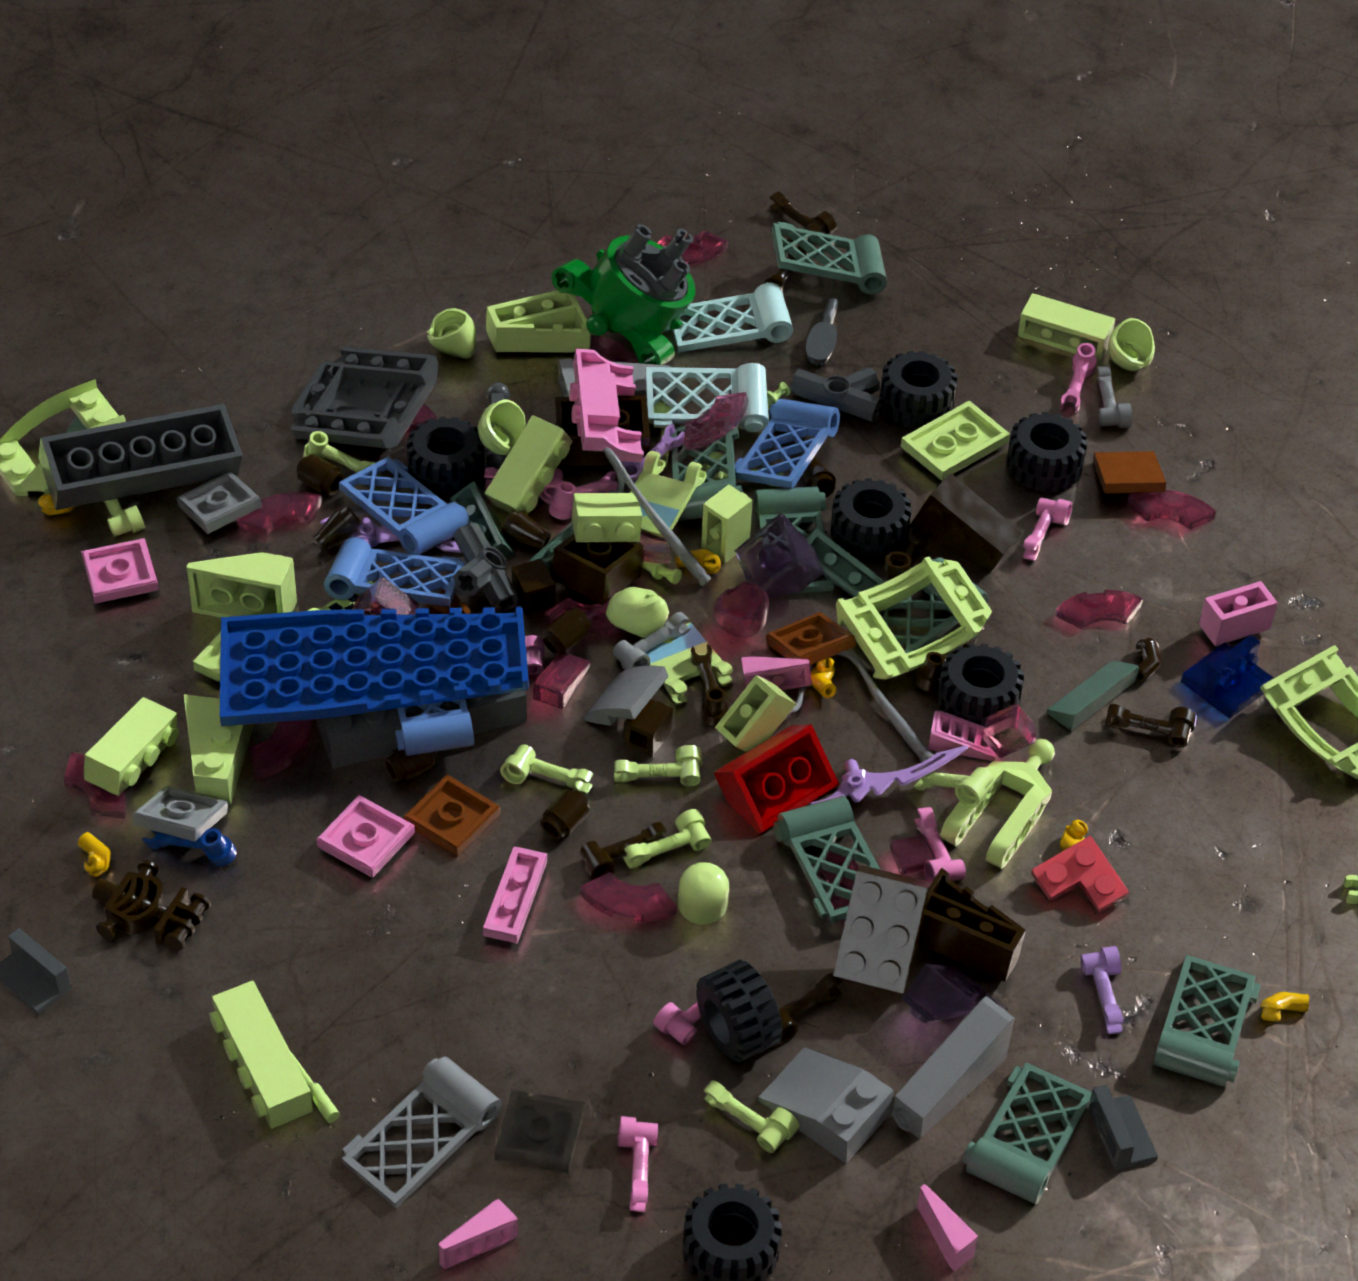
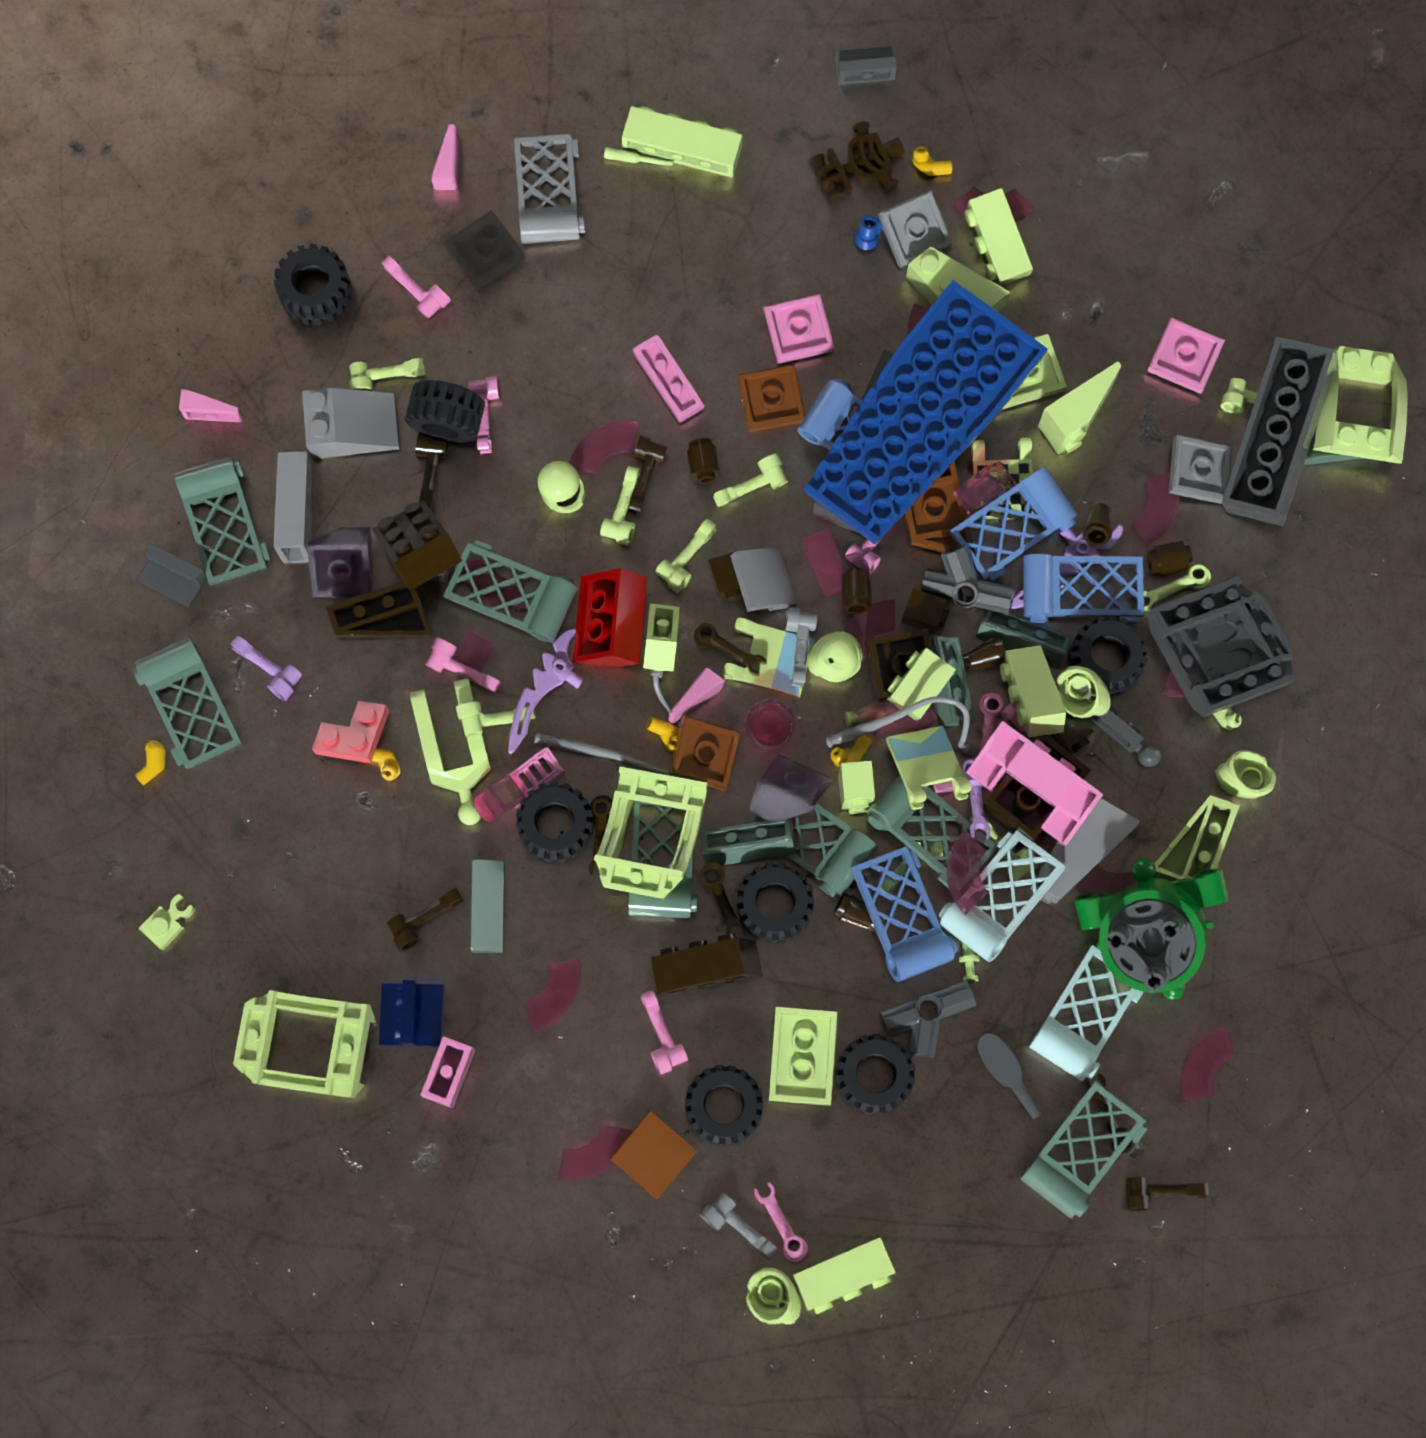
camera: 135 degrees right, 30 degrees up
dark brown arm [1136,638,1162,682] -> none

